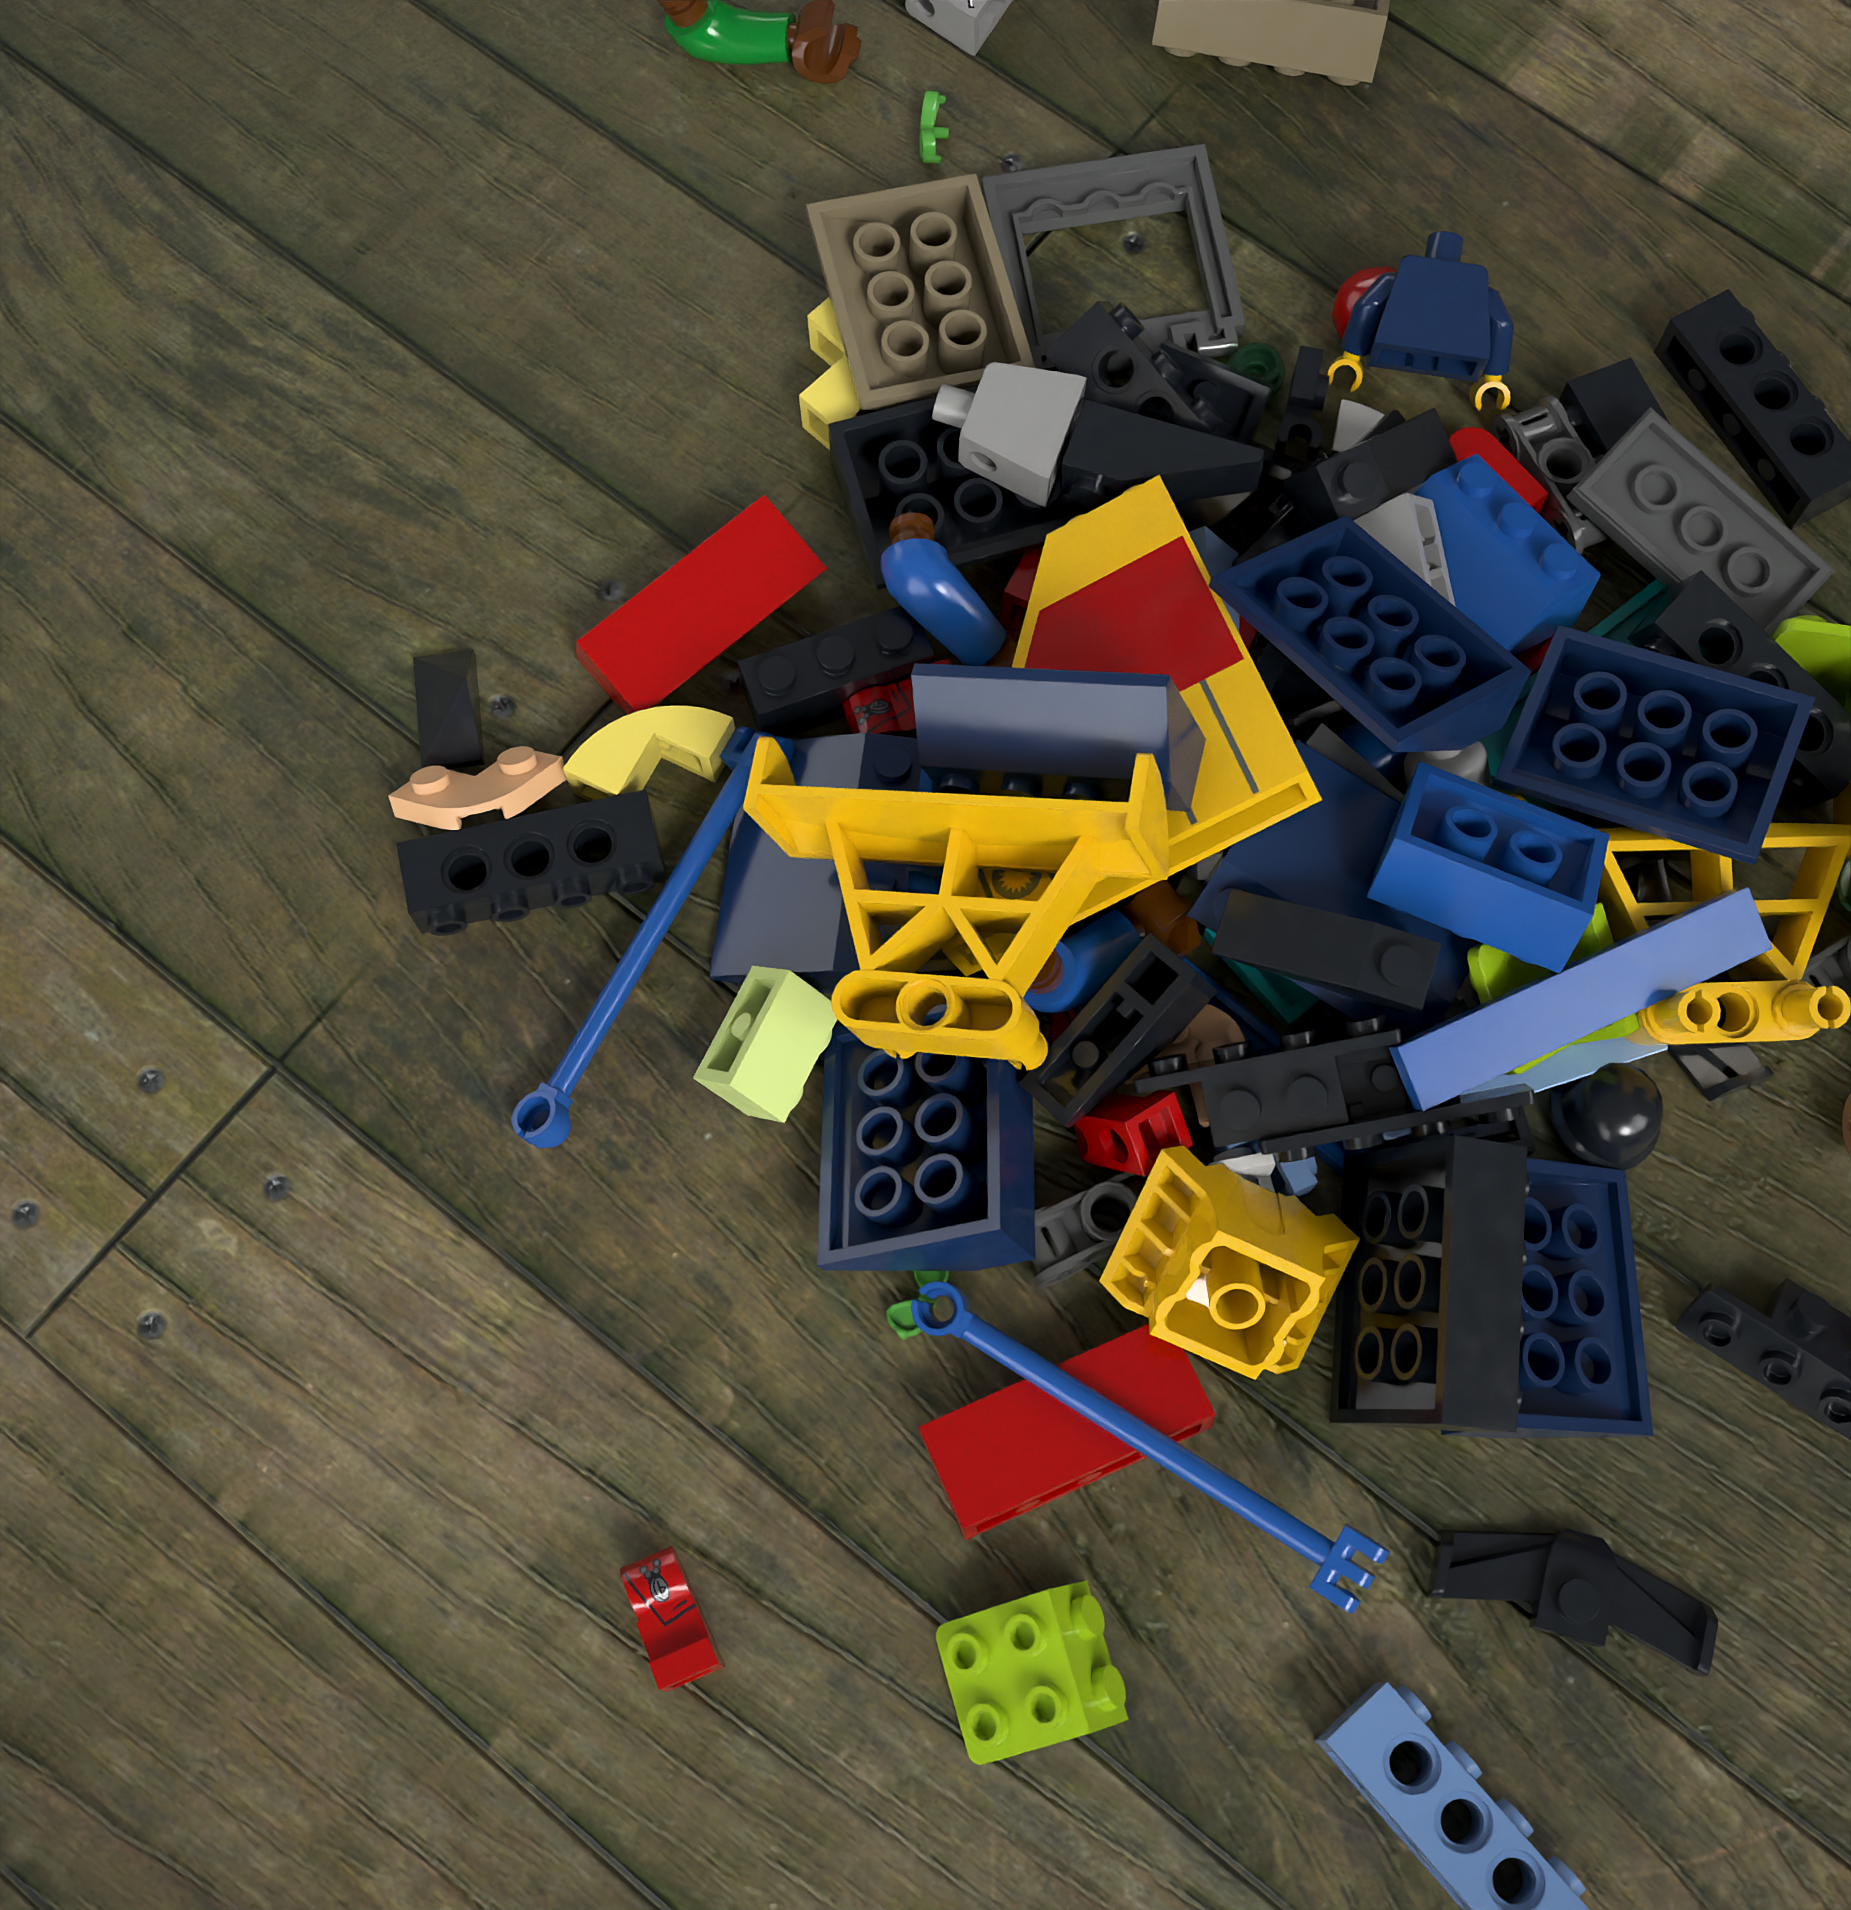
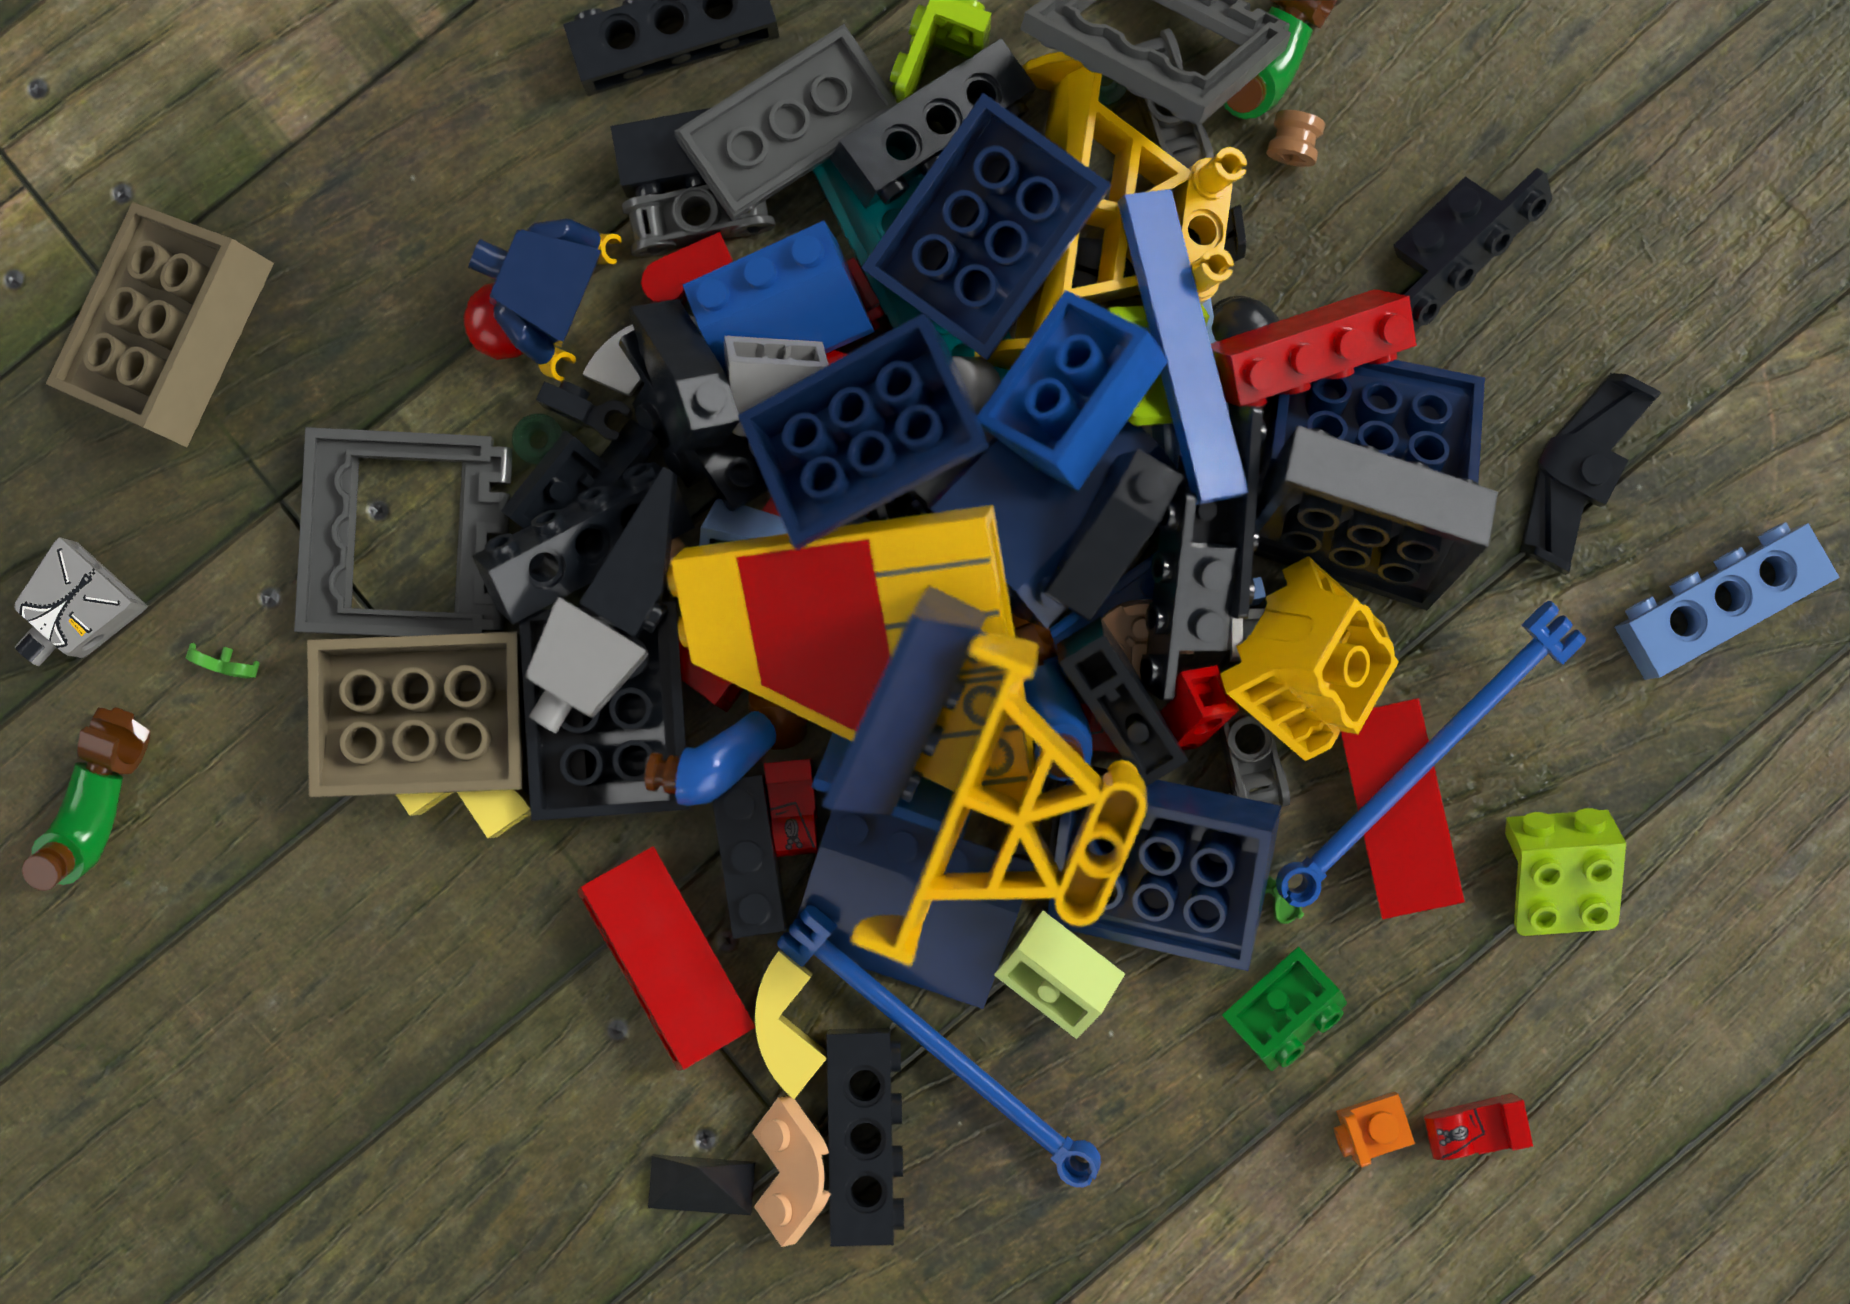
camera: 80 degrees left, 15 degrees up
none -> red brick [1211,289,1417,407]
none -> green bracket [1222,946,1347,1071]
none -> orange bracket [1333,1091,1415,1167]

